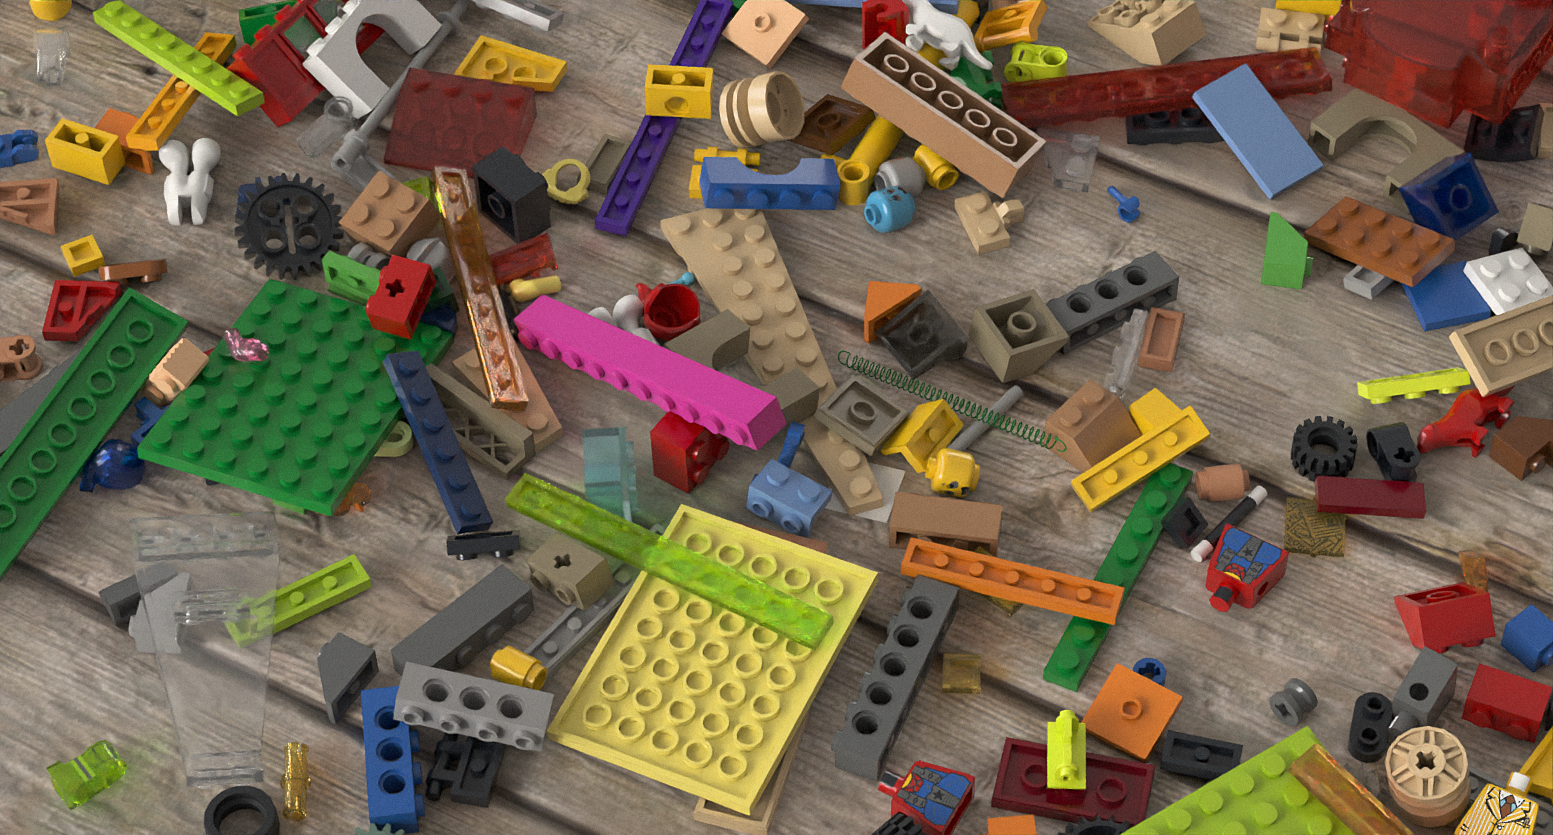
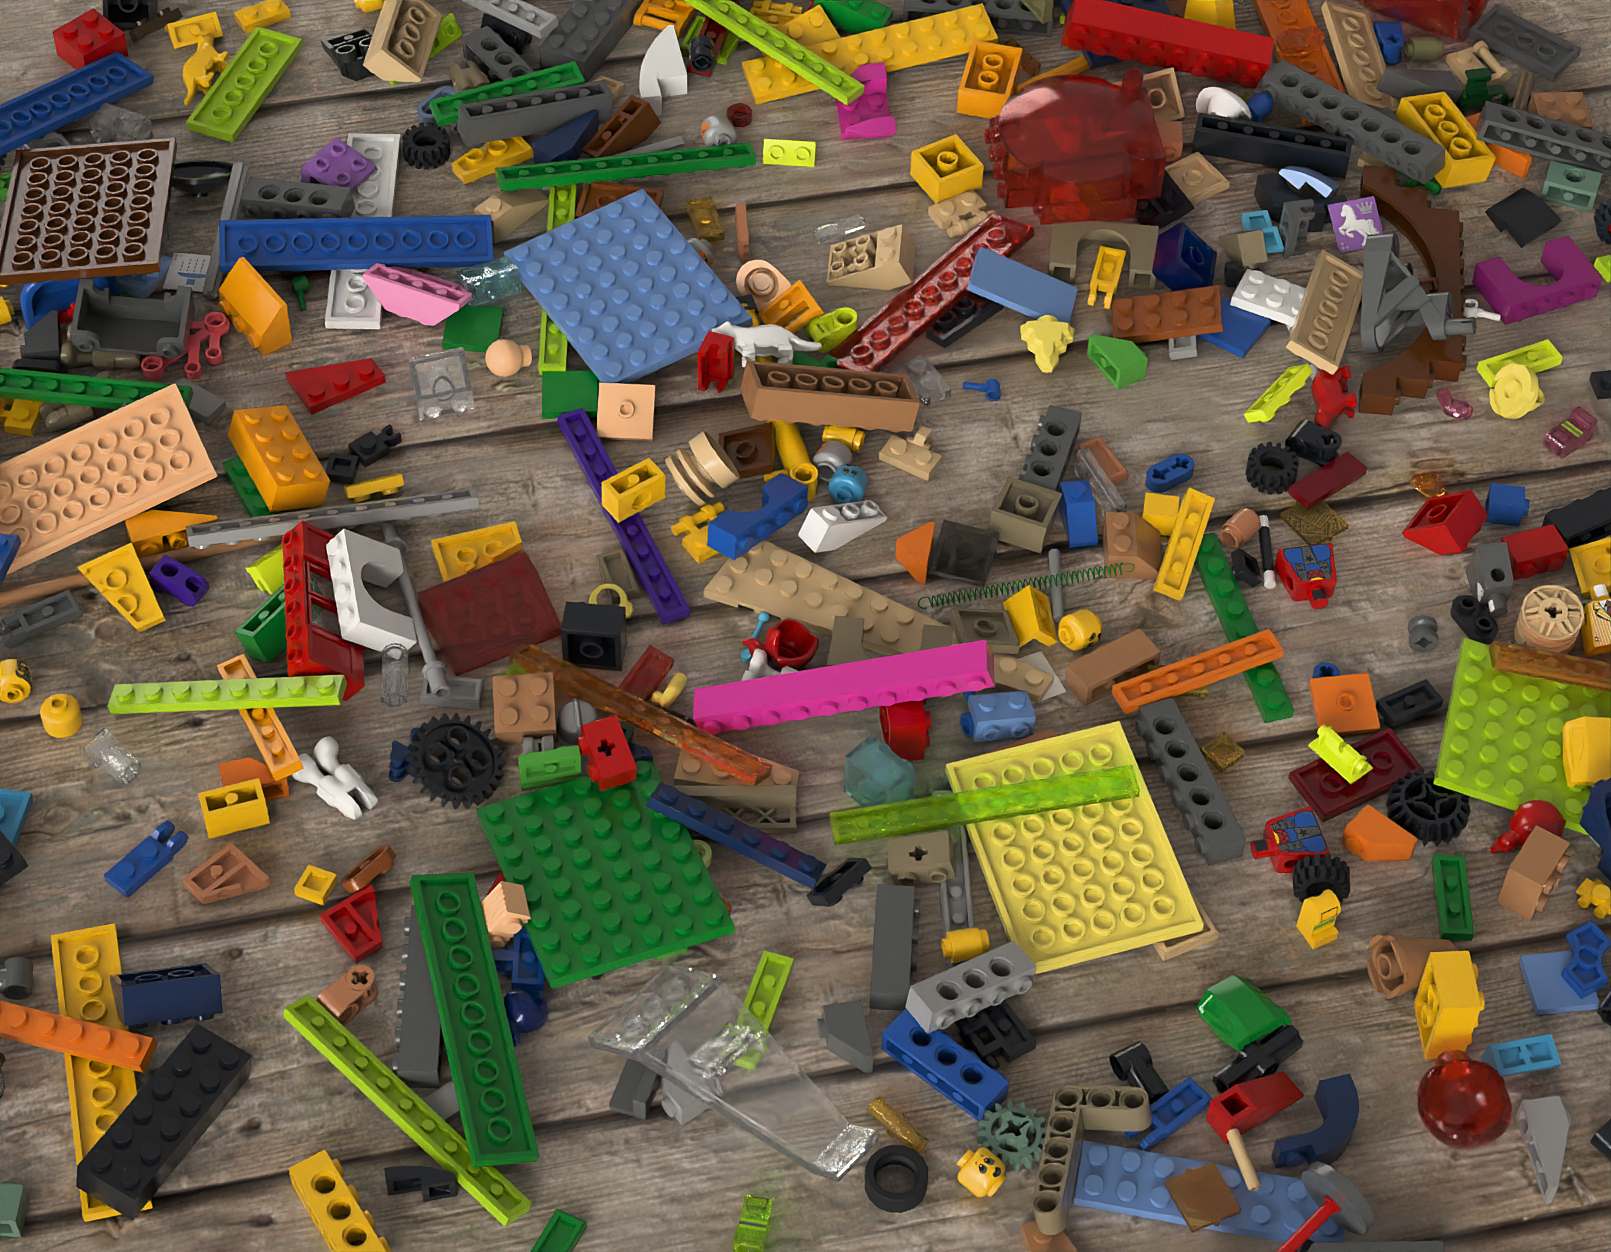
camera: 45 degrees left, 0 degrees up
clear pink arm [223,328,269,362] -> none
none -> white slope [798,500,888,553]
none -> light yellow rock [1020,315,1075,373]
none -> blue slope [1058,480,1098,548]
none -> yellow hinge [1088,246,1126,309]
none -> blue beam [1145,454,1194,493]

